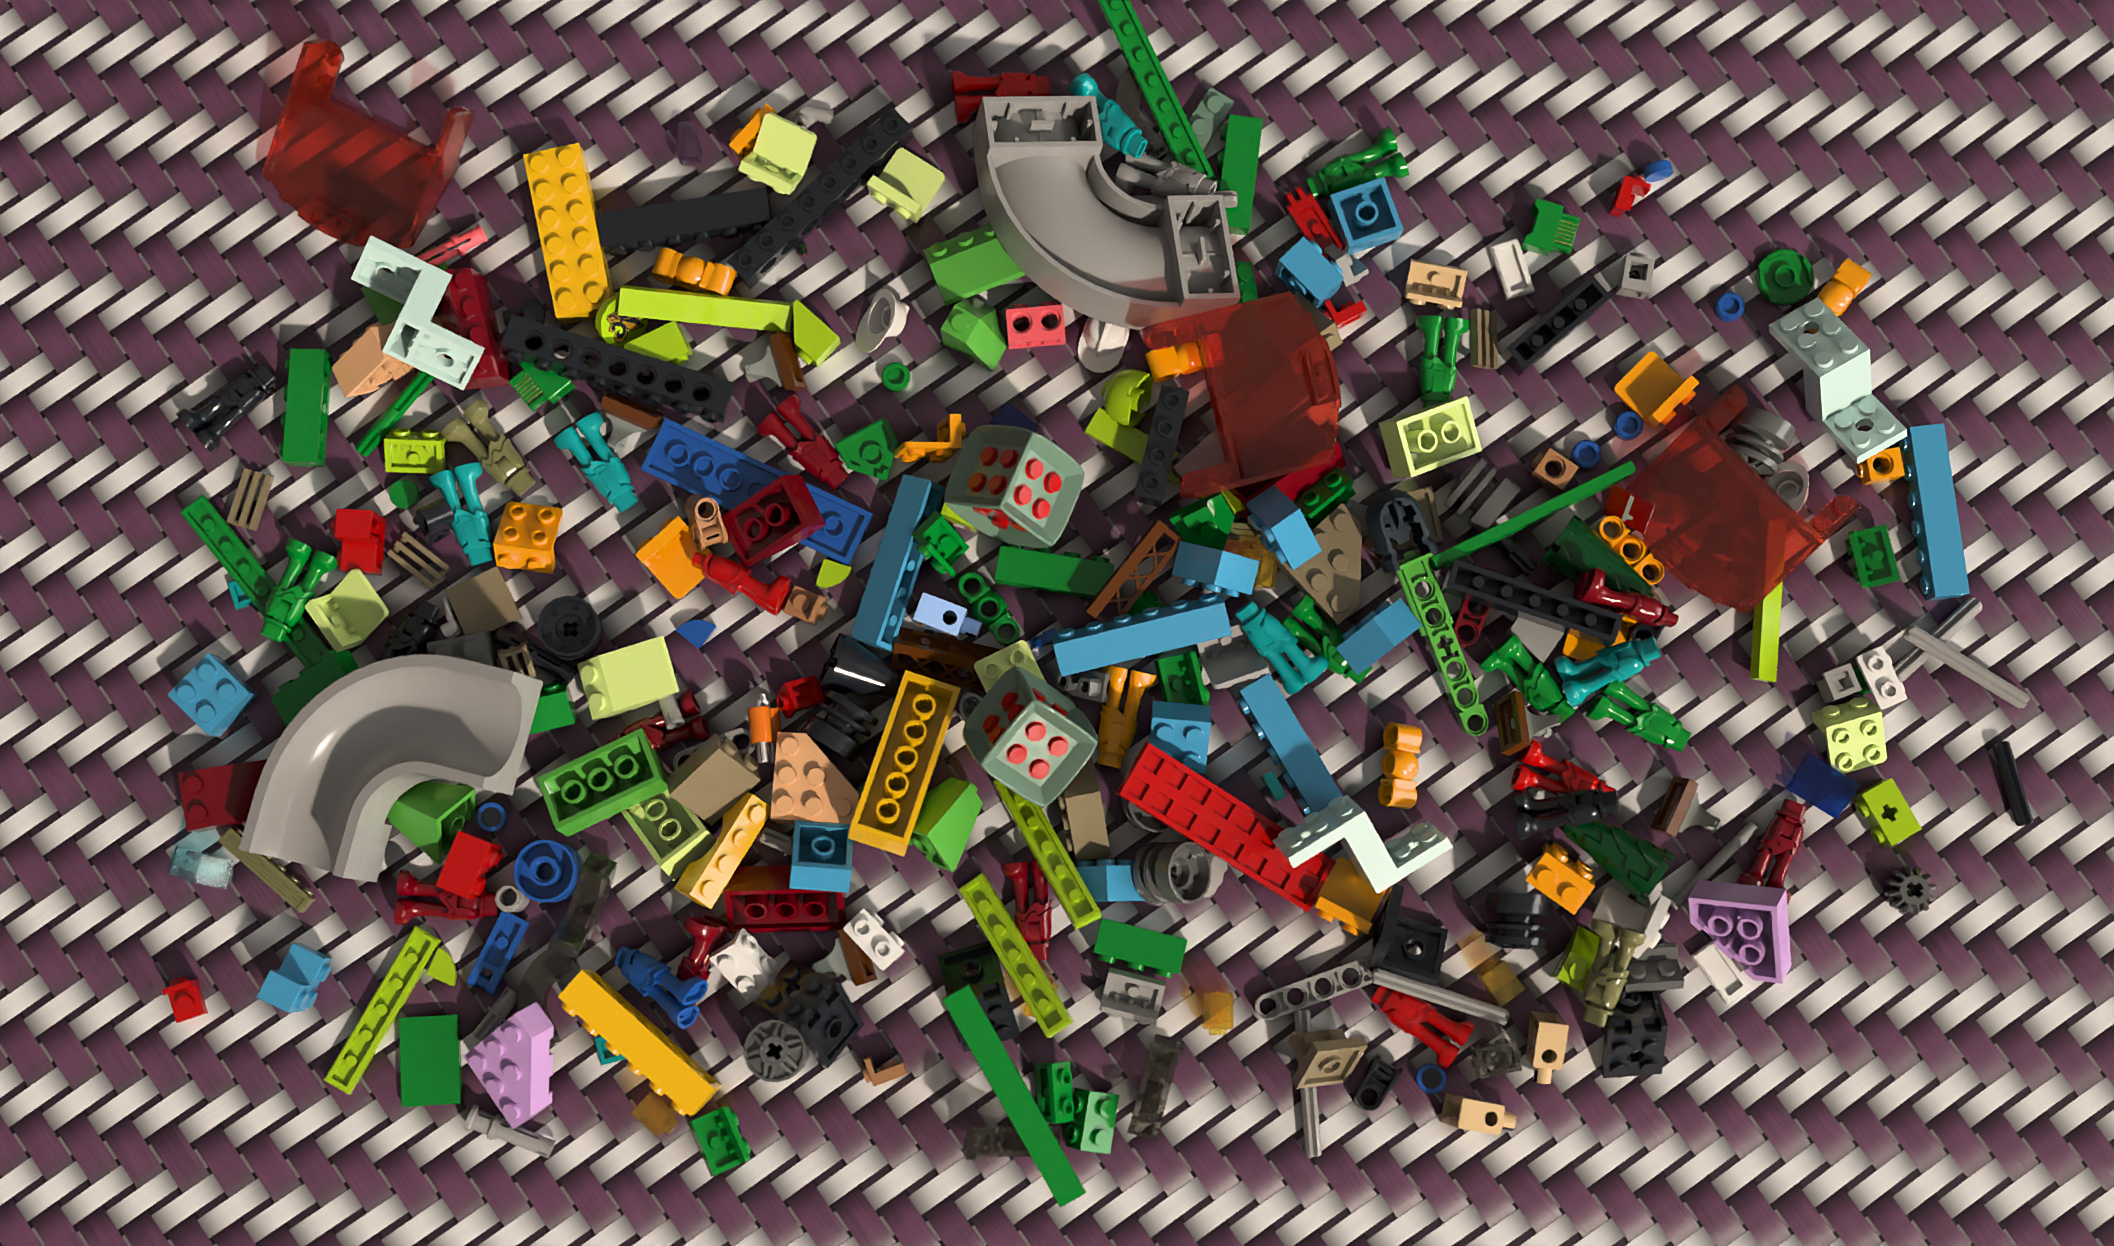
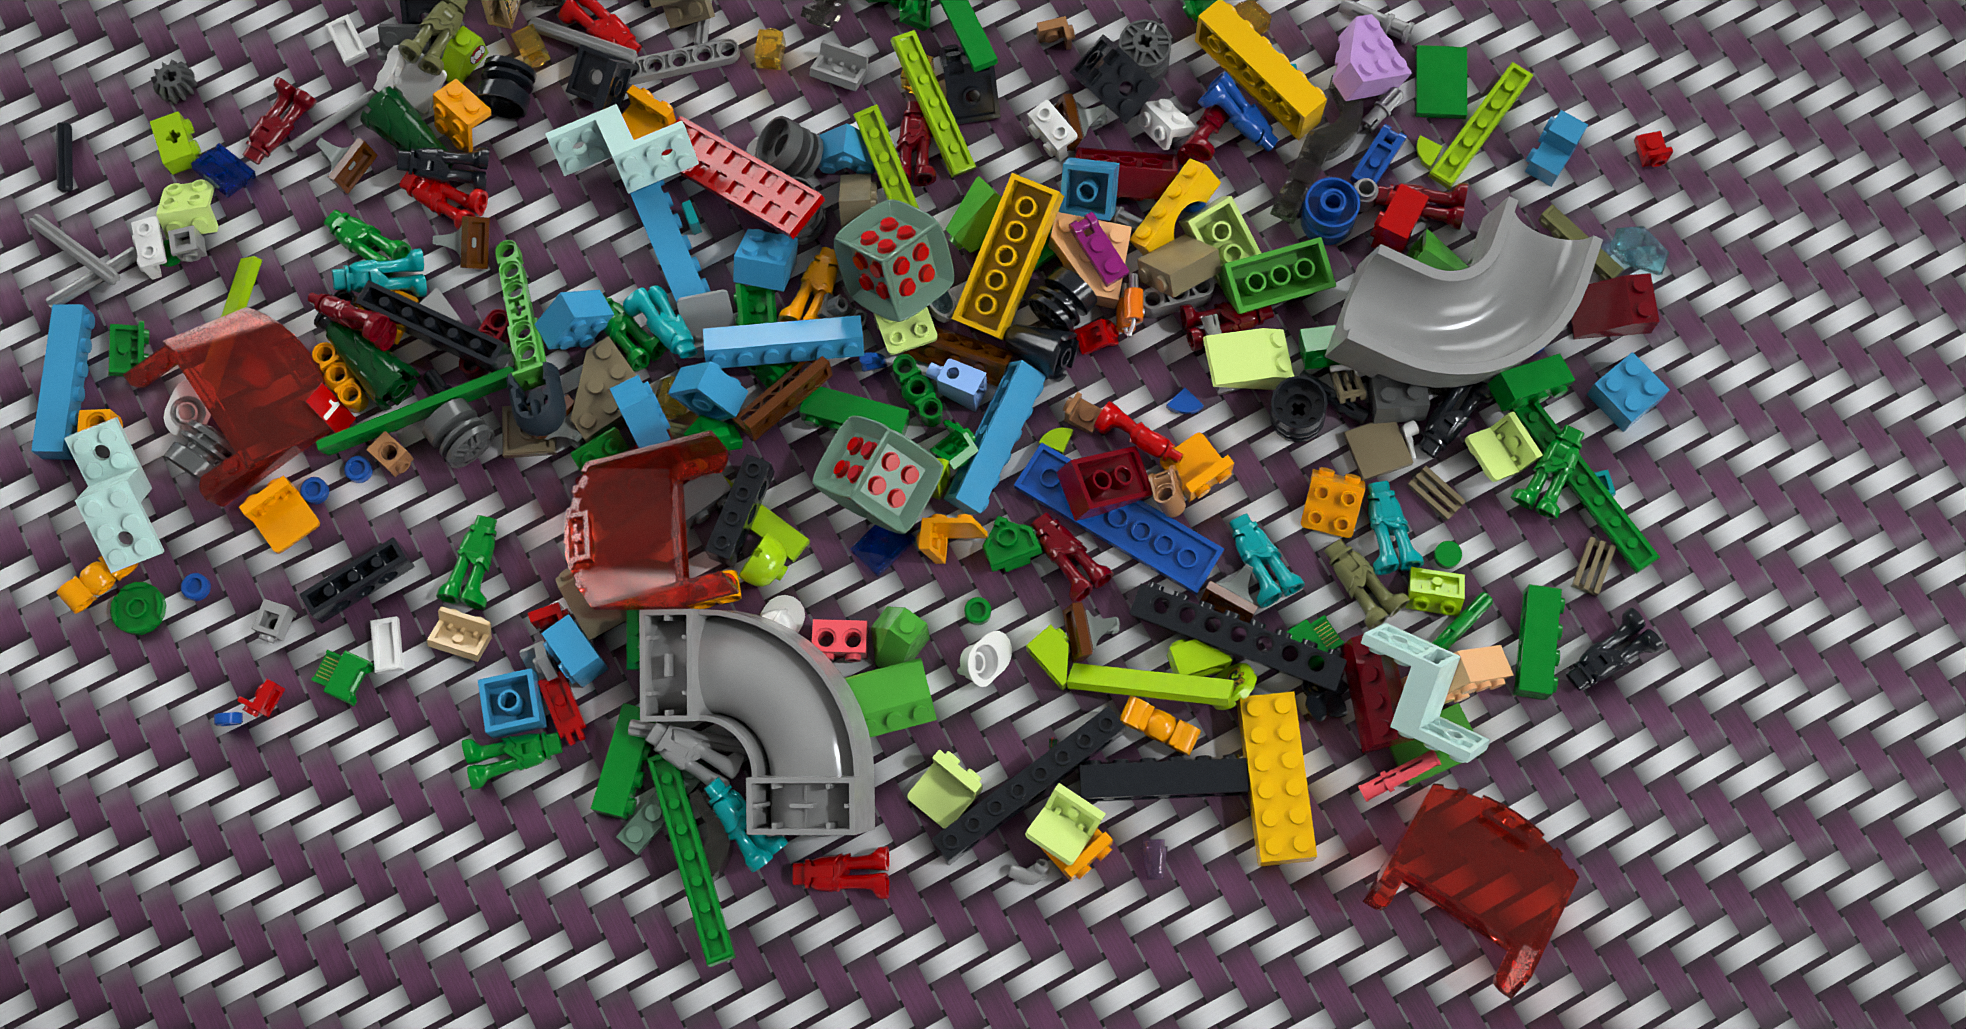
camera: 170 degrees left, 10 degrees down
red brick [331,509,386,576] -> none
black piece [413,498,455,545] -> none
green brick [1093,918,1188,978] -> none
light orange piece [1378,722,1422,809] -> none
yellowish green slope [1379,396,1482,478] -> none
dark tan tile [1470,308,1498,370] -> none
green piece [1478,633,1575,723] -> none
lavender brick [1688,880,1791,984] -> none
none -> magenta plate [1069,212,1130,287]

